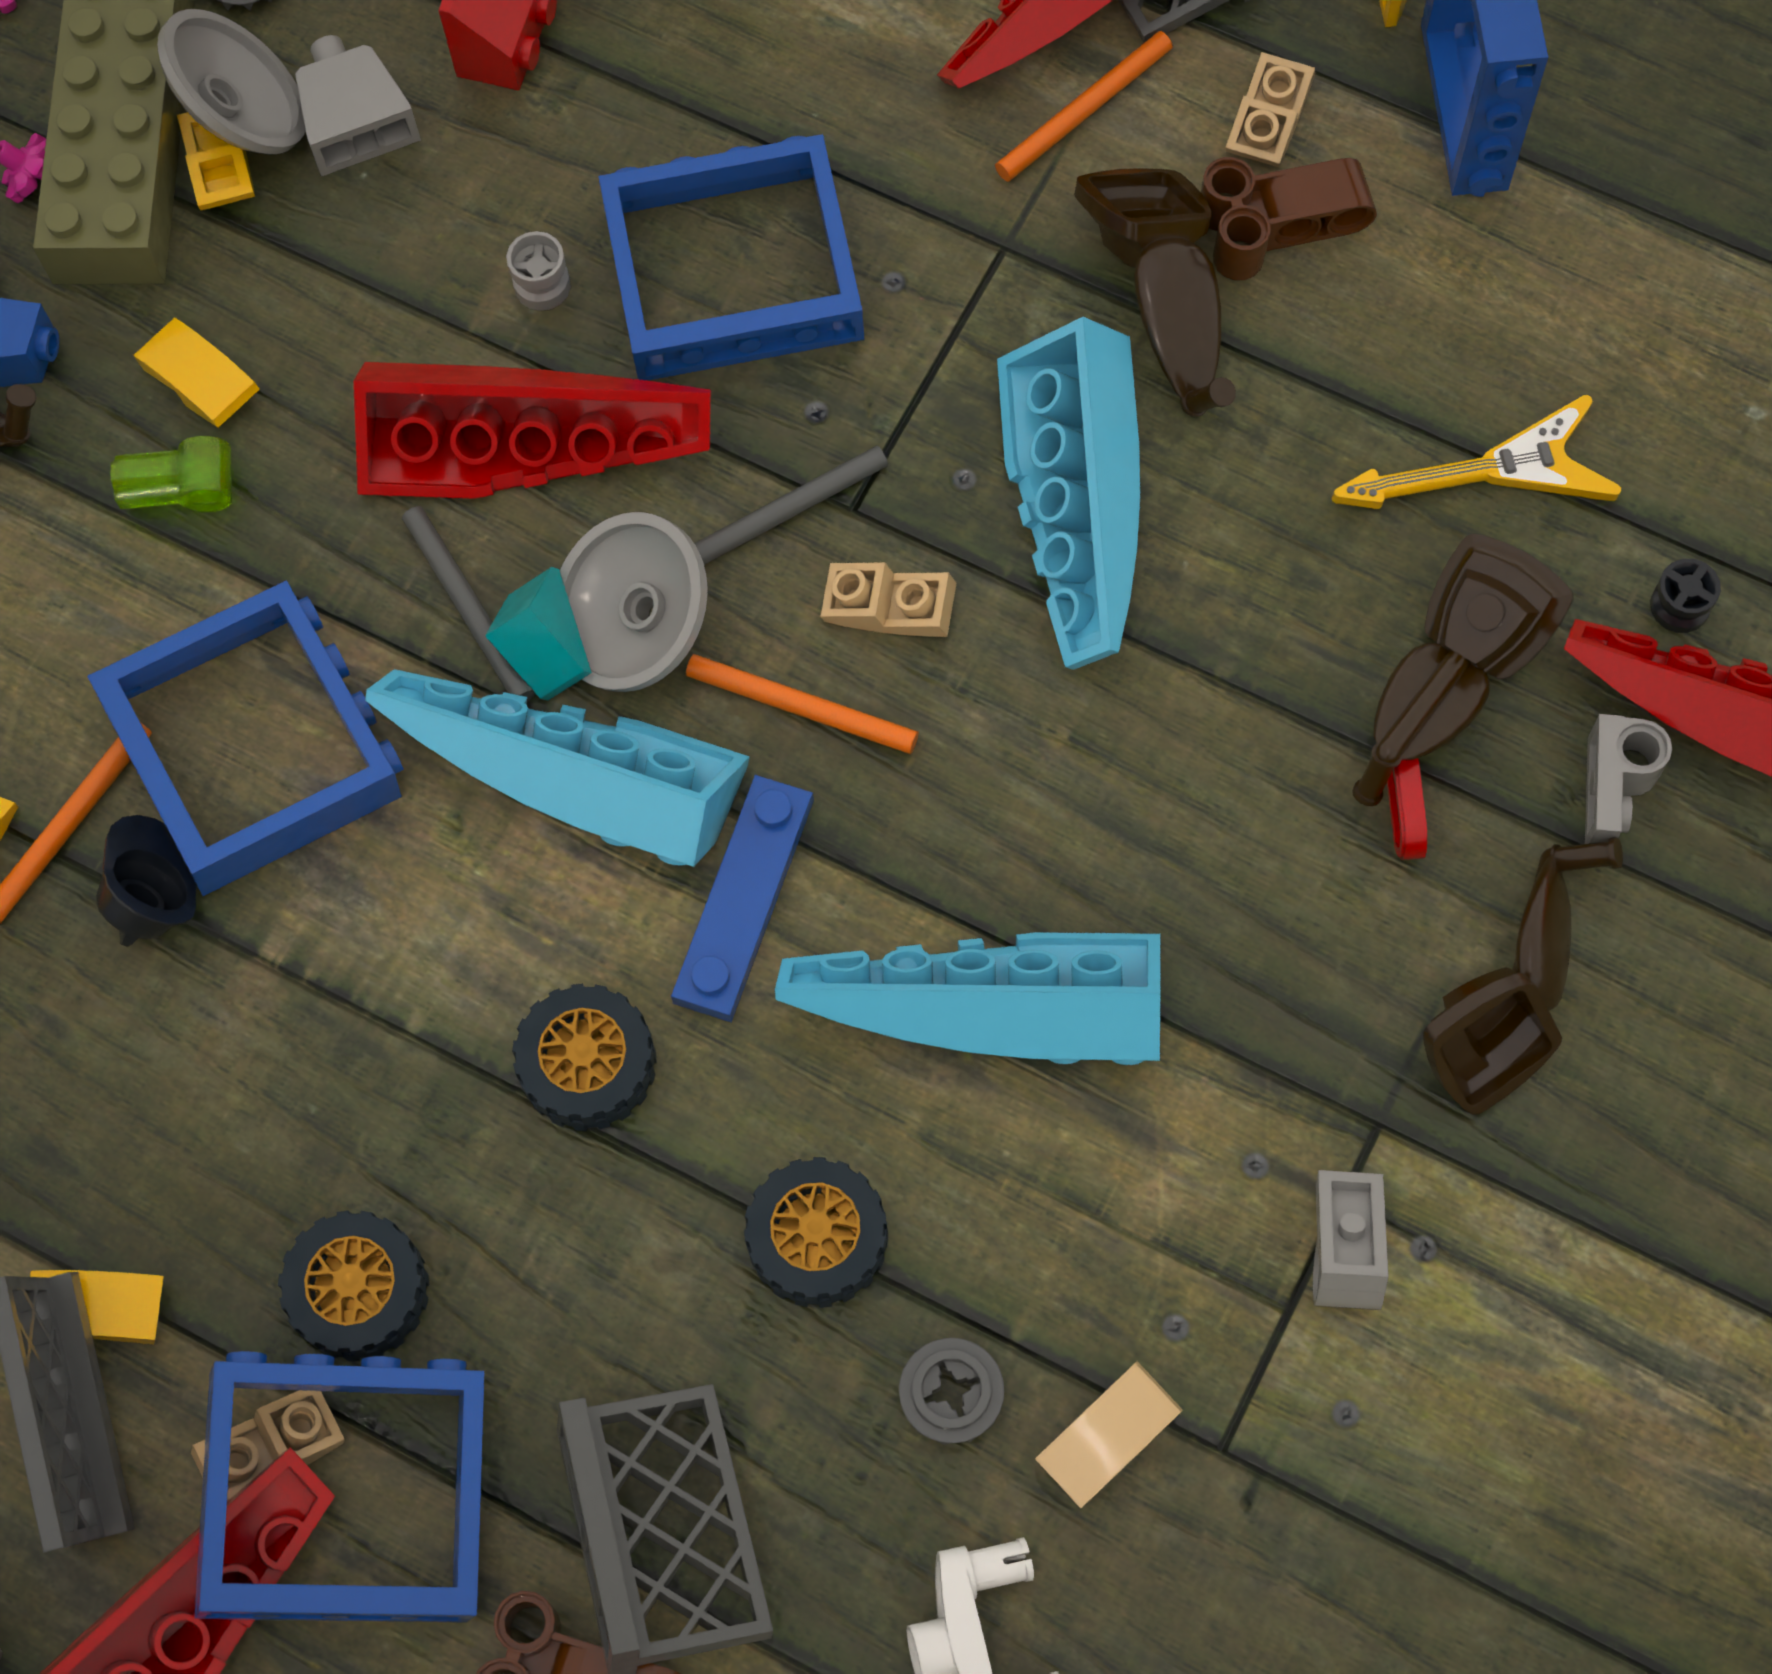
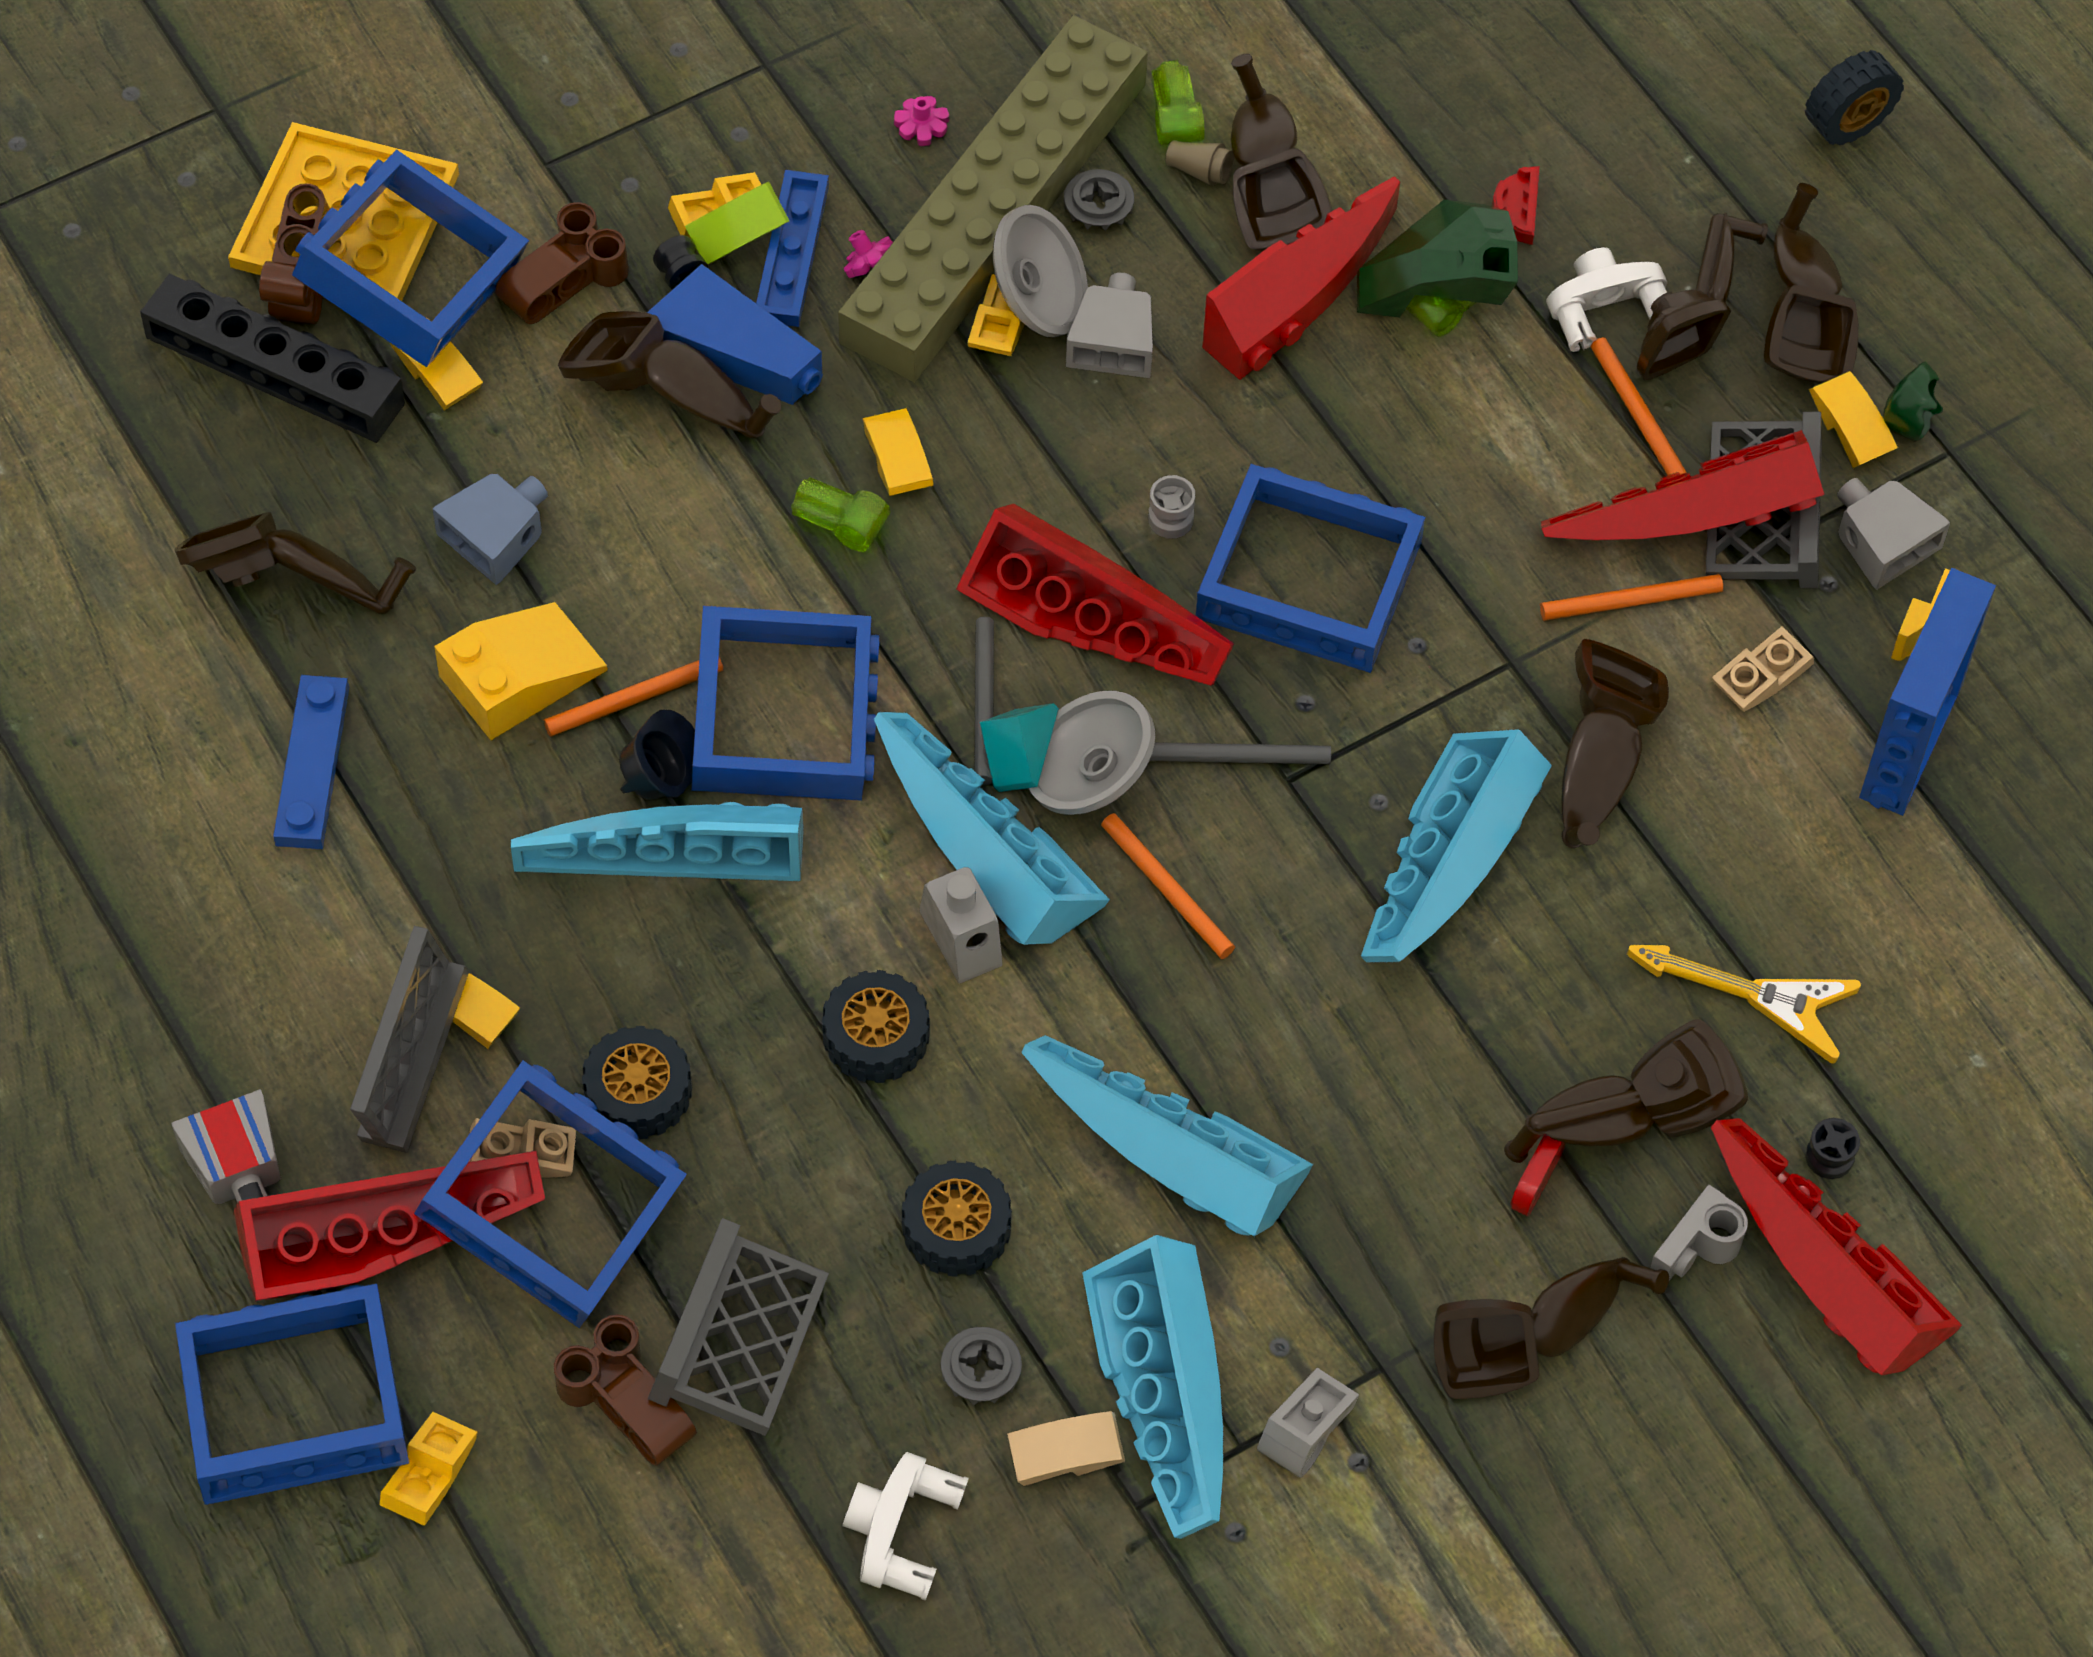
camera: 25 degrees right, 10 degrees down
blue plate [671,775,814,1023] -> none
tan slope [820,562,957,637] -> none
reddish brown piece [1201,157,1377,280] -> none
none -> medium azure wedge [511,802,803,881]
none -> light grey torso [920,867,1002,984]
none -> medium azure wedge [1082,1235,1223,1539]

